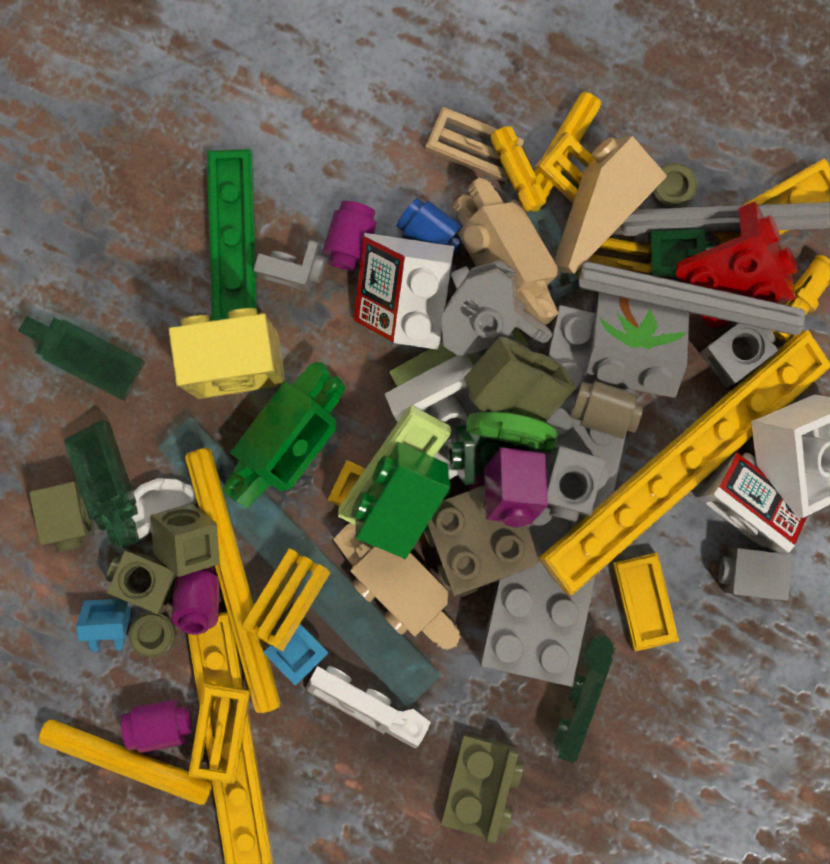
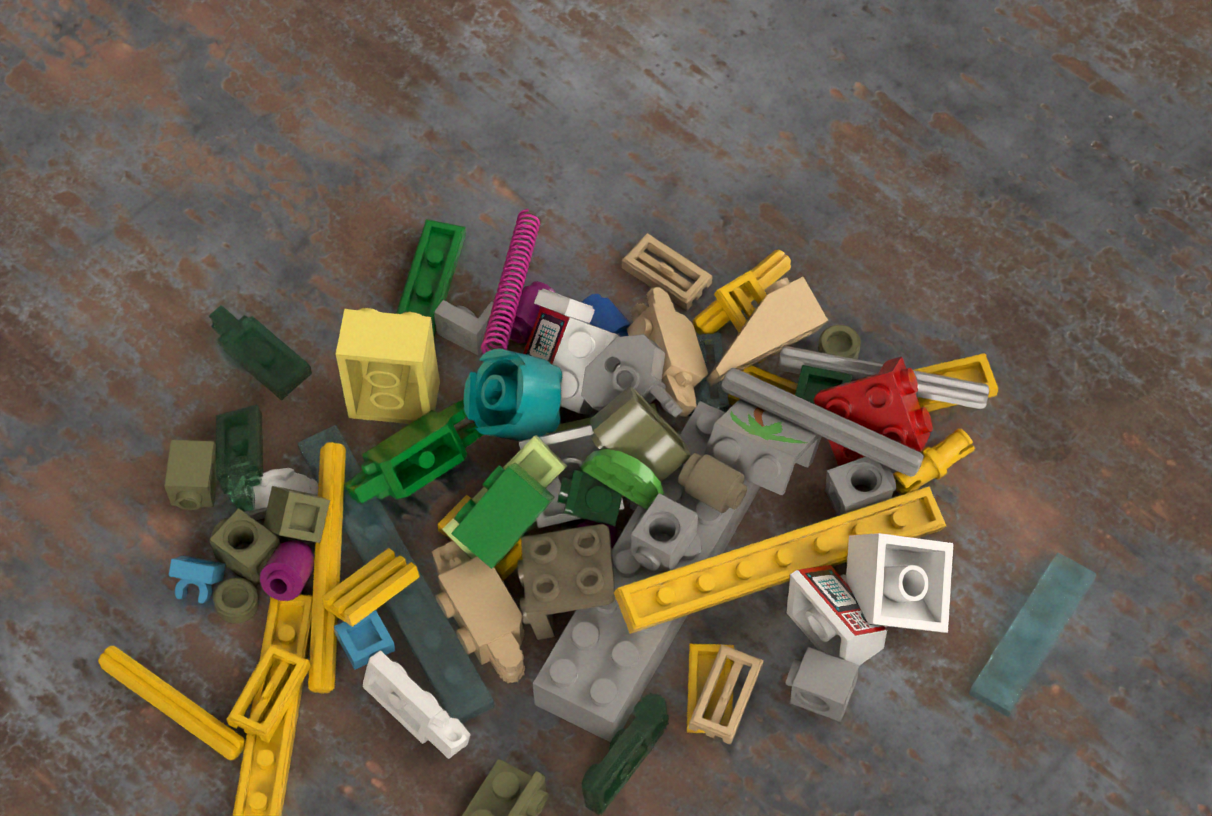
camera: 15 degrees right, 25 degrees down
magenta brick [121,699,192,753] -> none
magenta brick [484,448,548,527] -> none
yellow axle [491,126,546,212] -> none
none -> teal brick [464,349,562,441]
none -> dark pink piece [481,209,540,354]
none -> white tile [534,289,595,323]
none -> tan tile [688,644,764,745]

